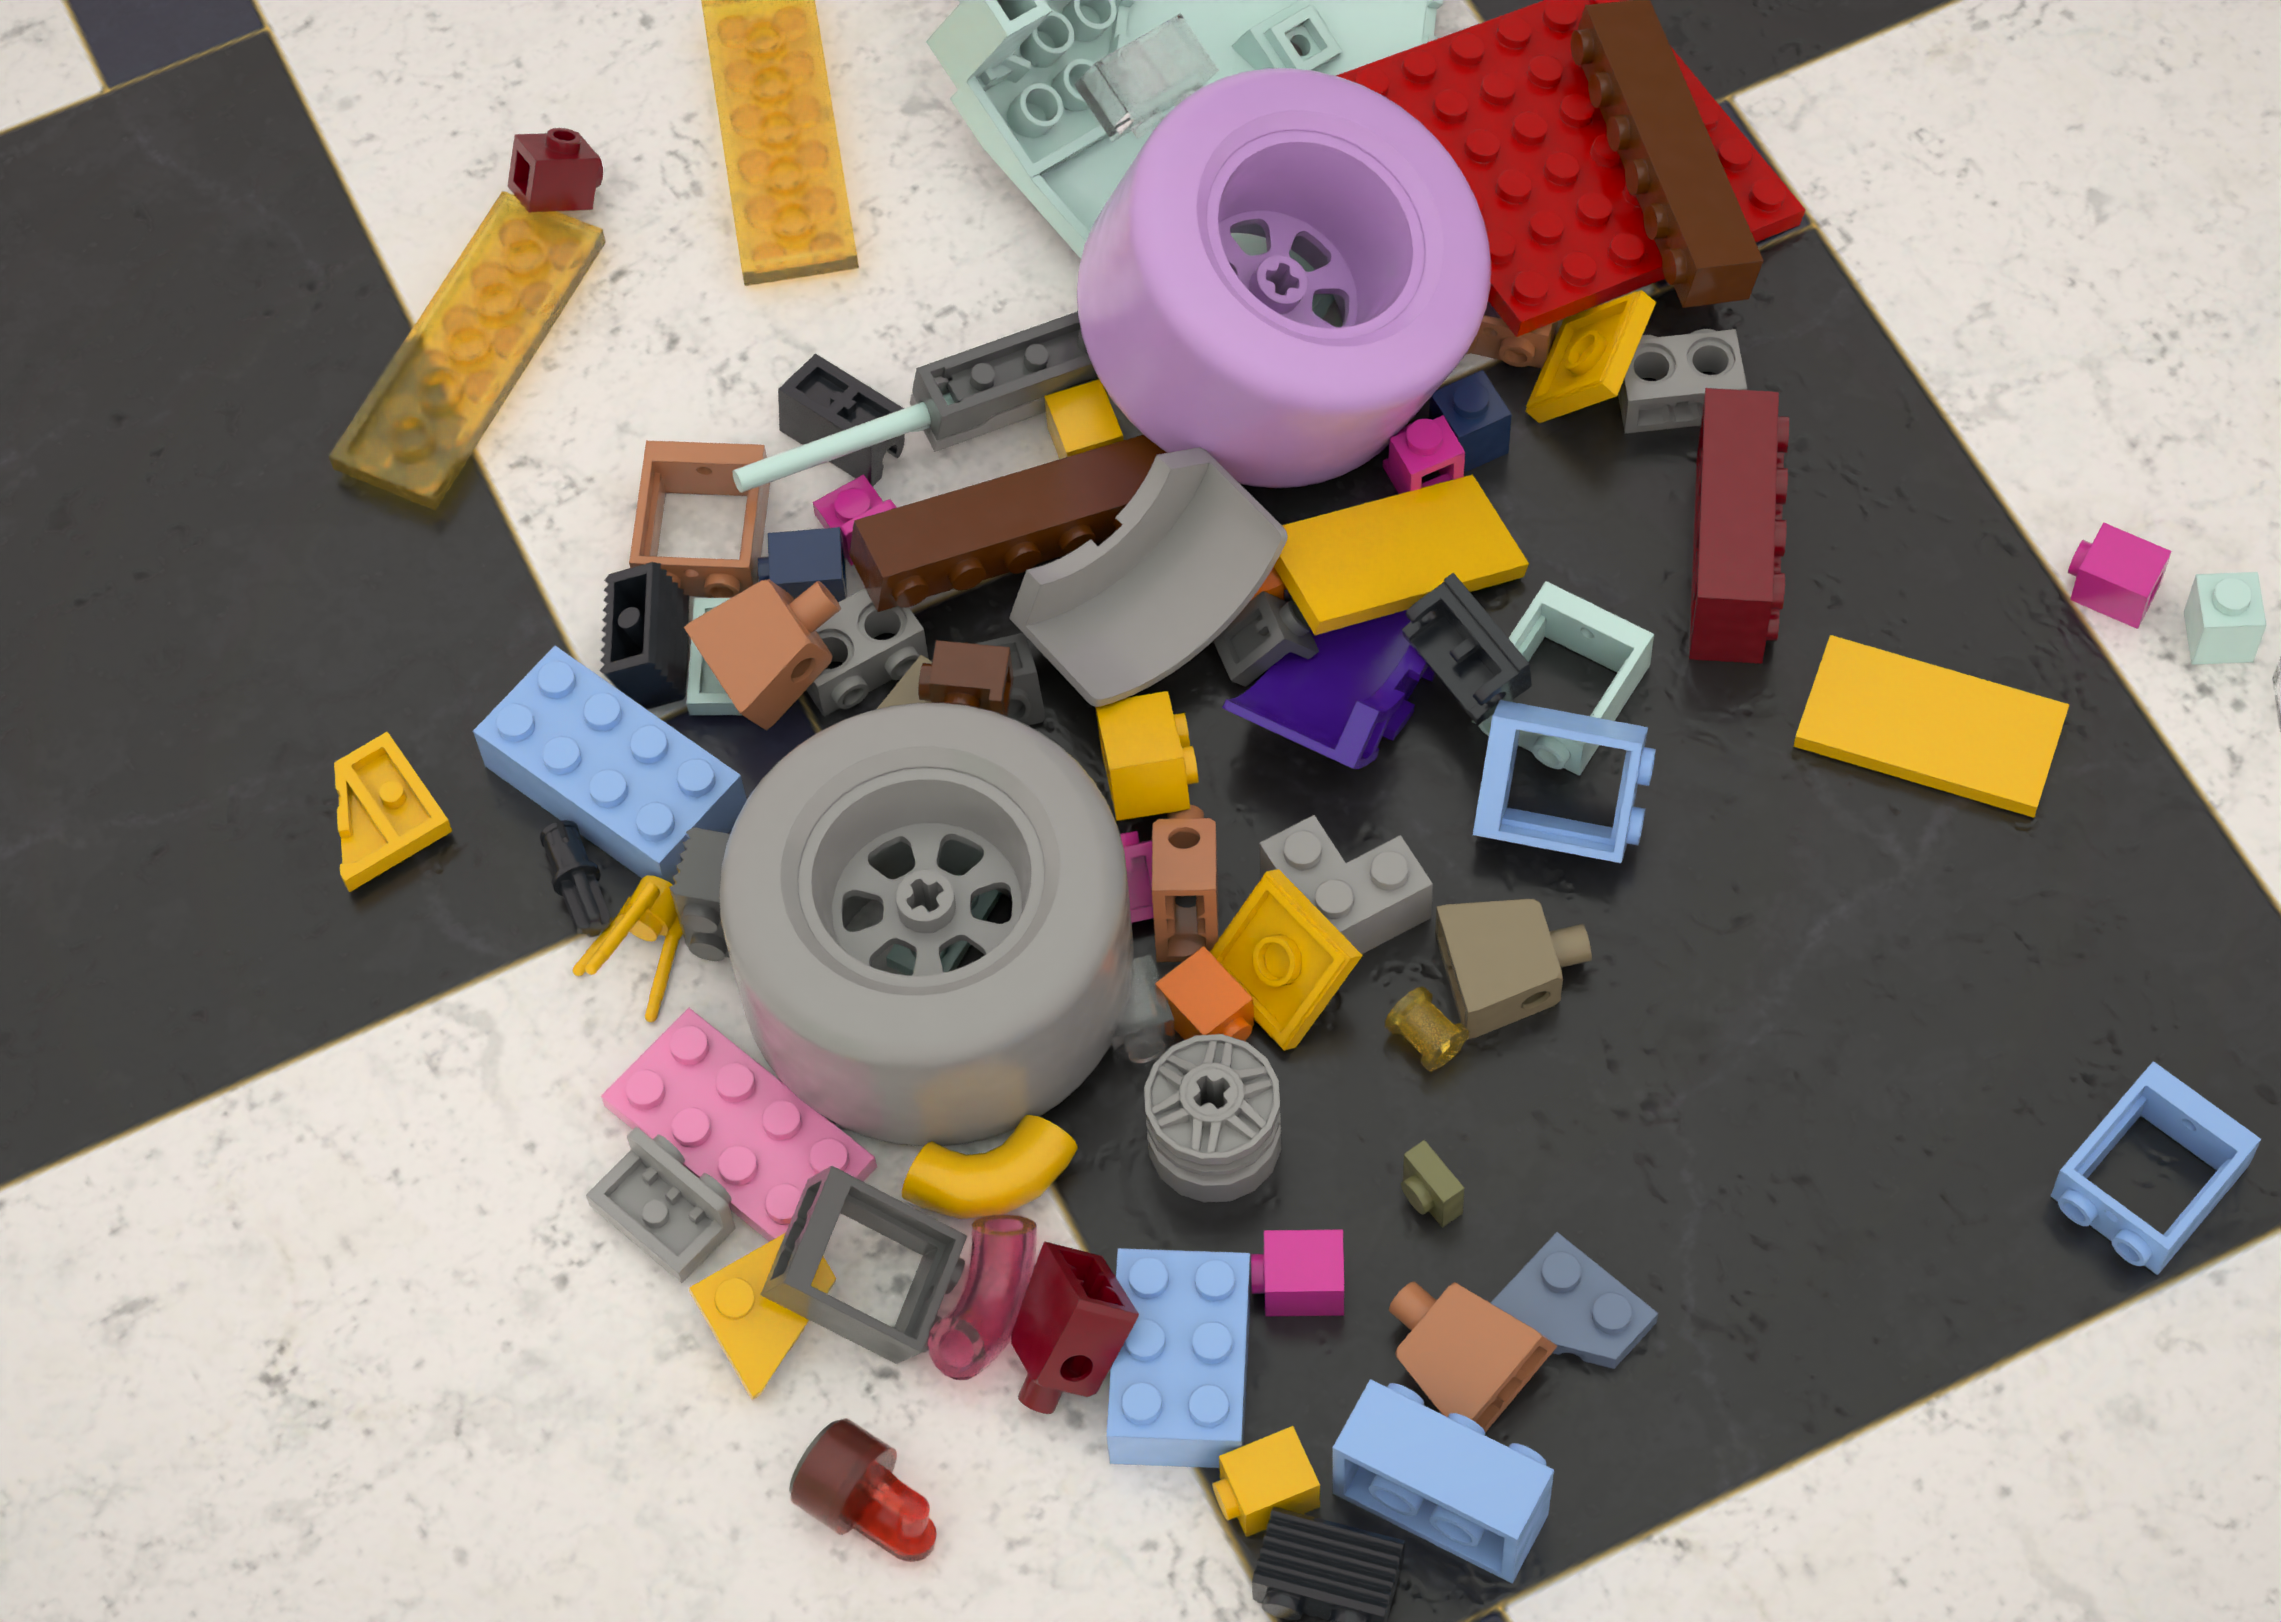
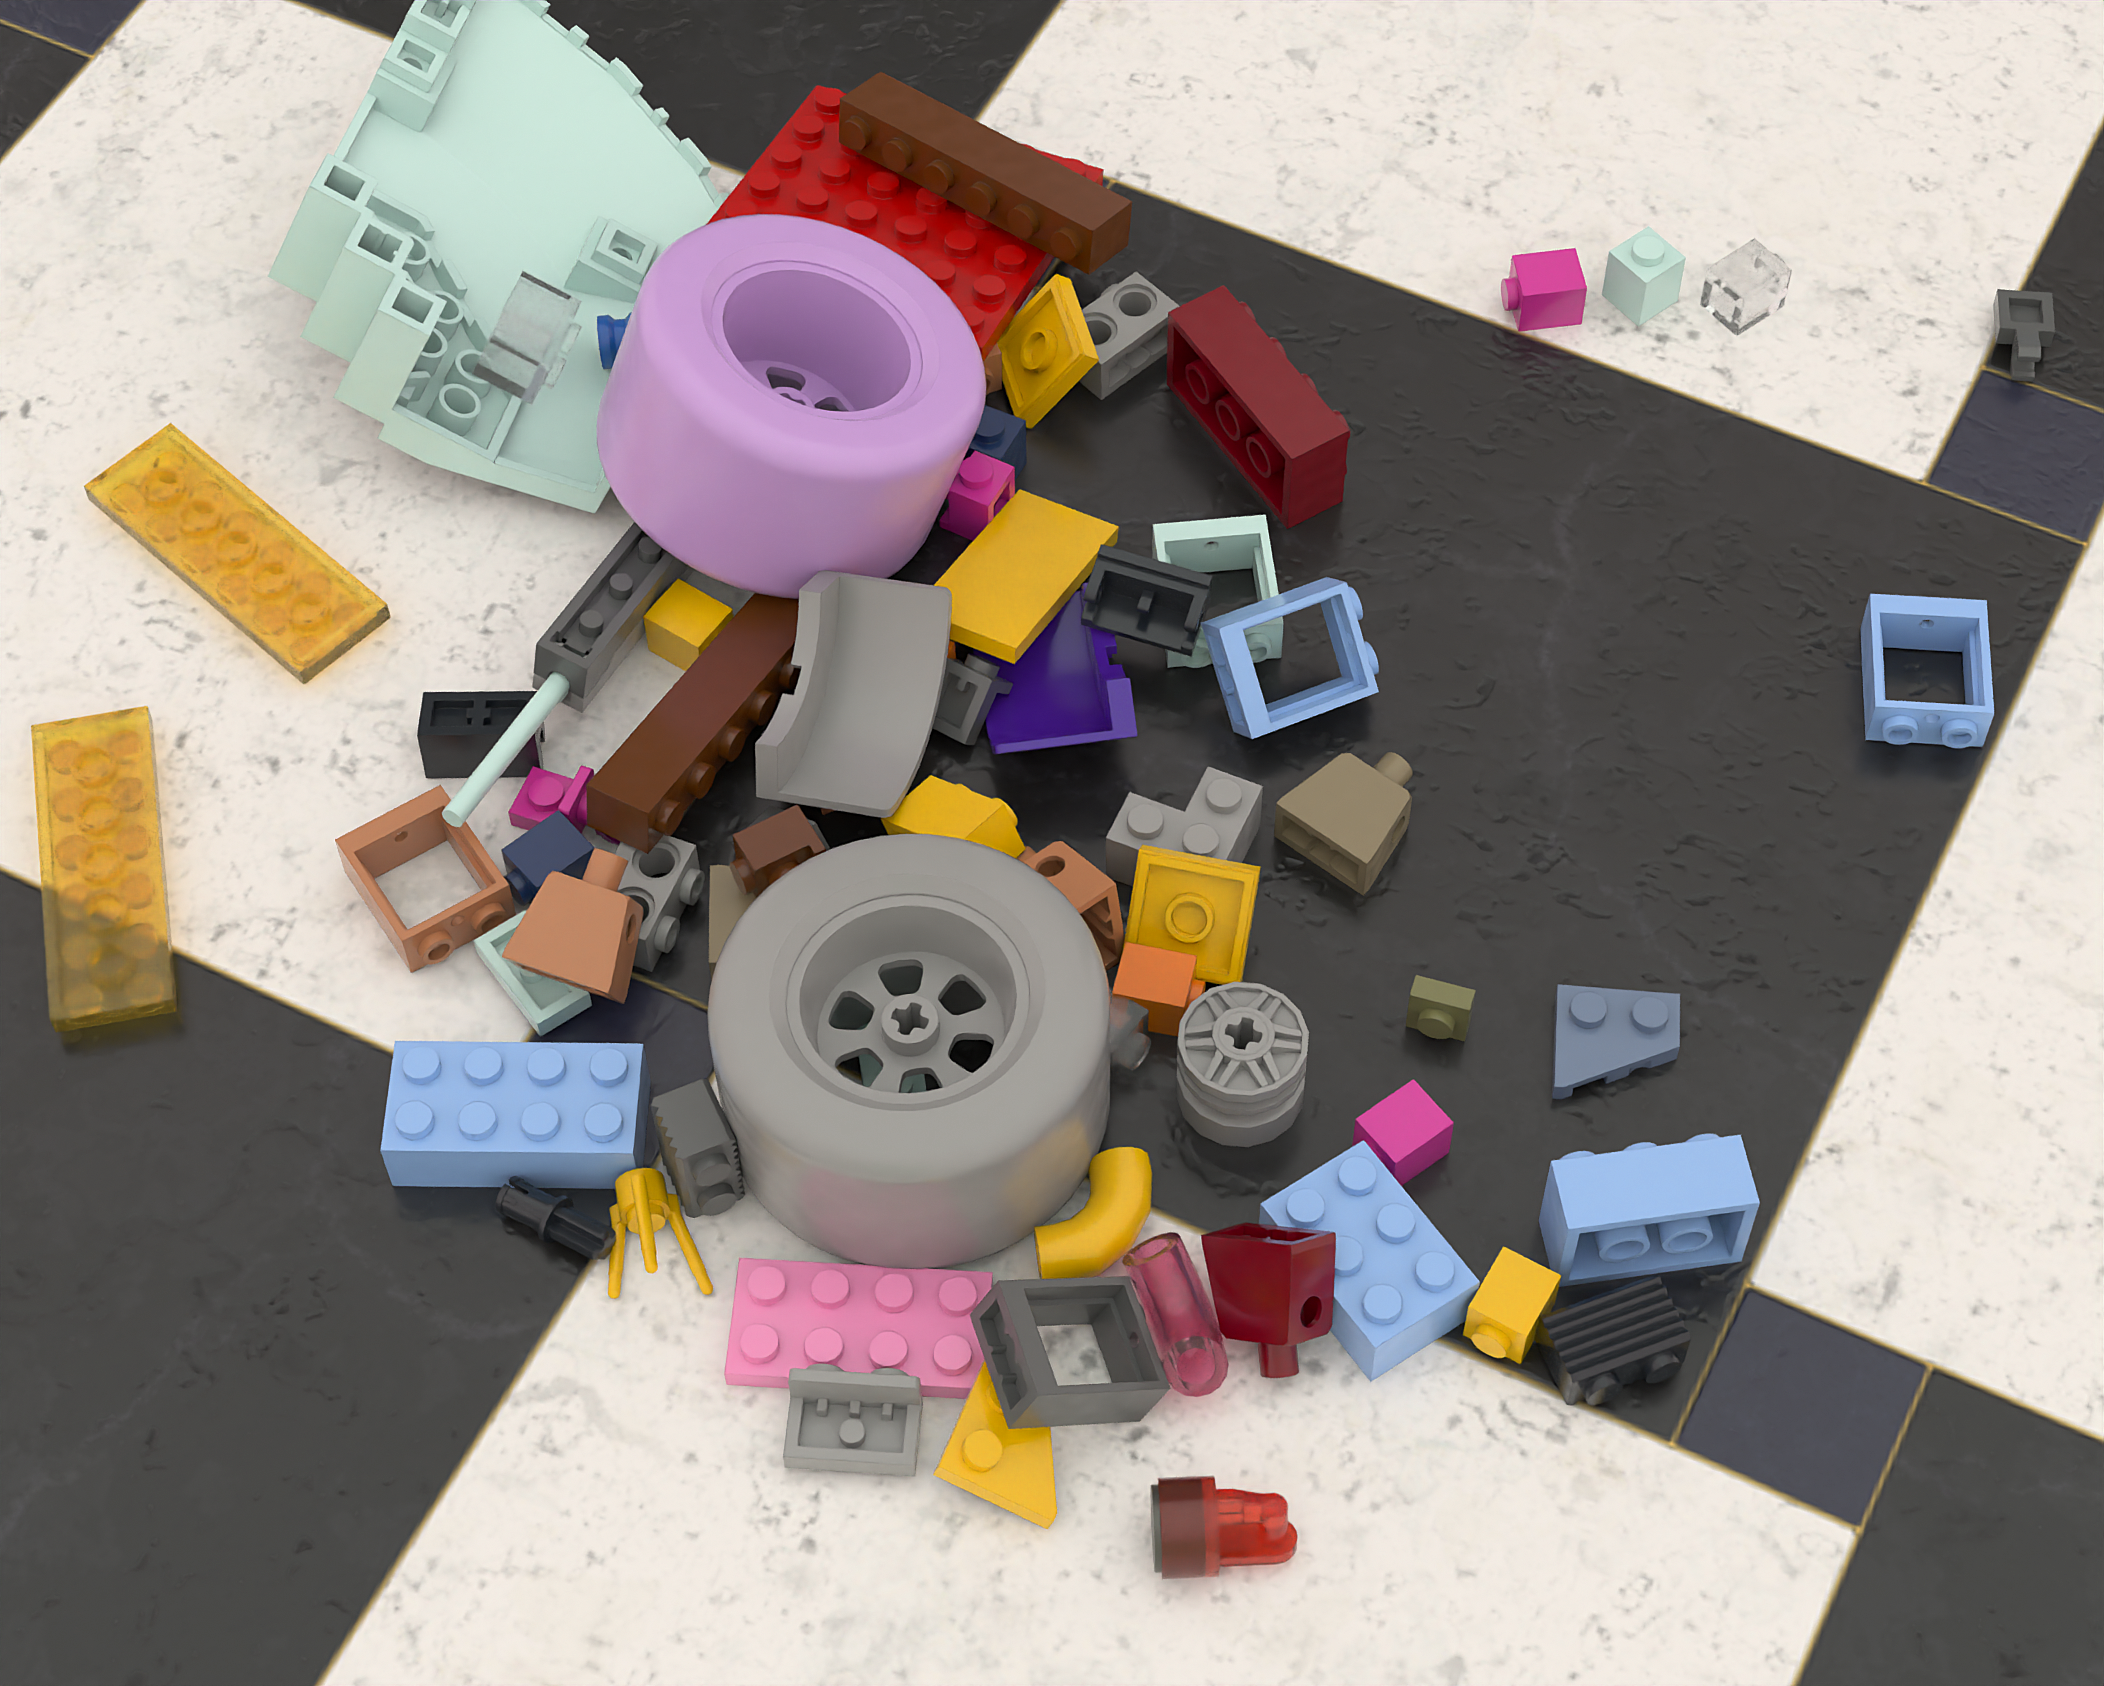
camera: 40 degrees left, 5 degrees down
yellow wing [334,732,452,892] -> none
dark red brick [507,128,603,213] -> none
black brick [599,562,690,710] -> none
clear yellow bush [1384,986,1470,1072] -> none
nougat torso [1389,1281,1557,1433] -> none
yellow tile [1793,635,2069,818] -> none

